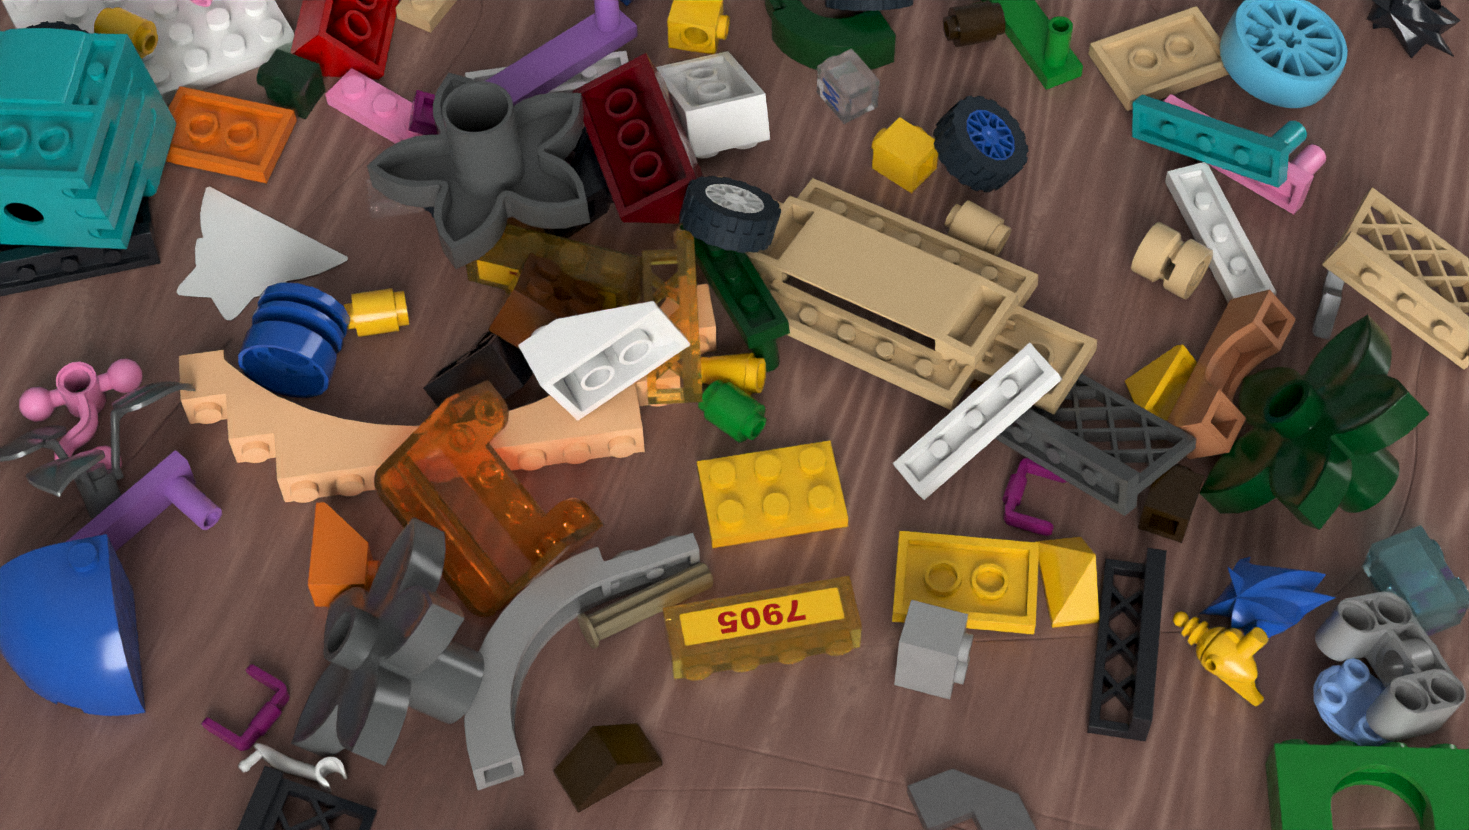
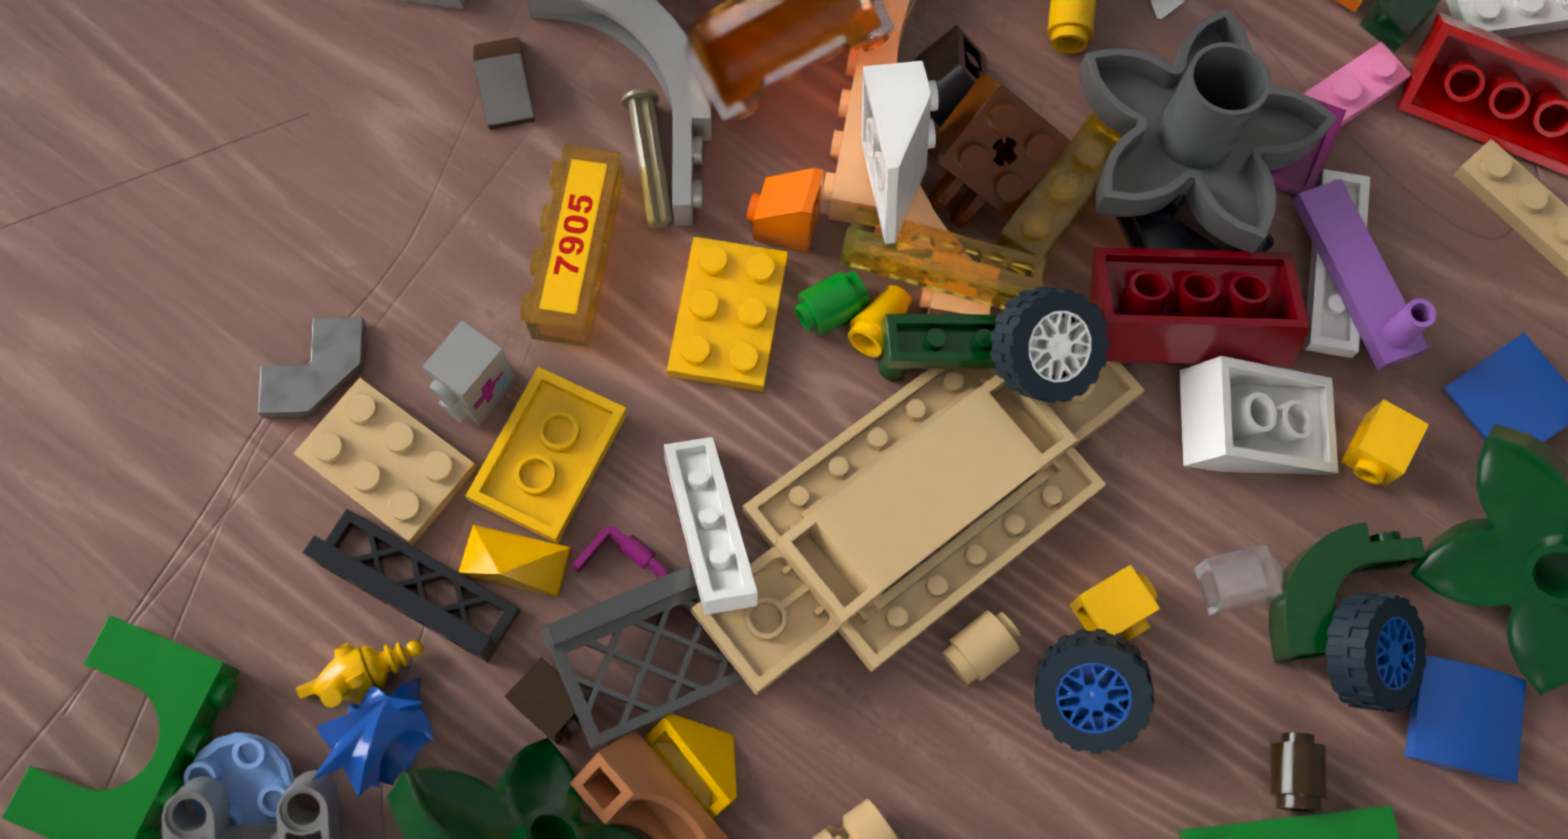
camera: 105 degrees right, 15 degrees up
none -> tan plate [293,378,478,546]
none -> orange slope [746,168,824,254]

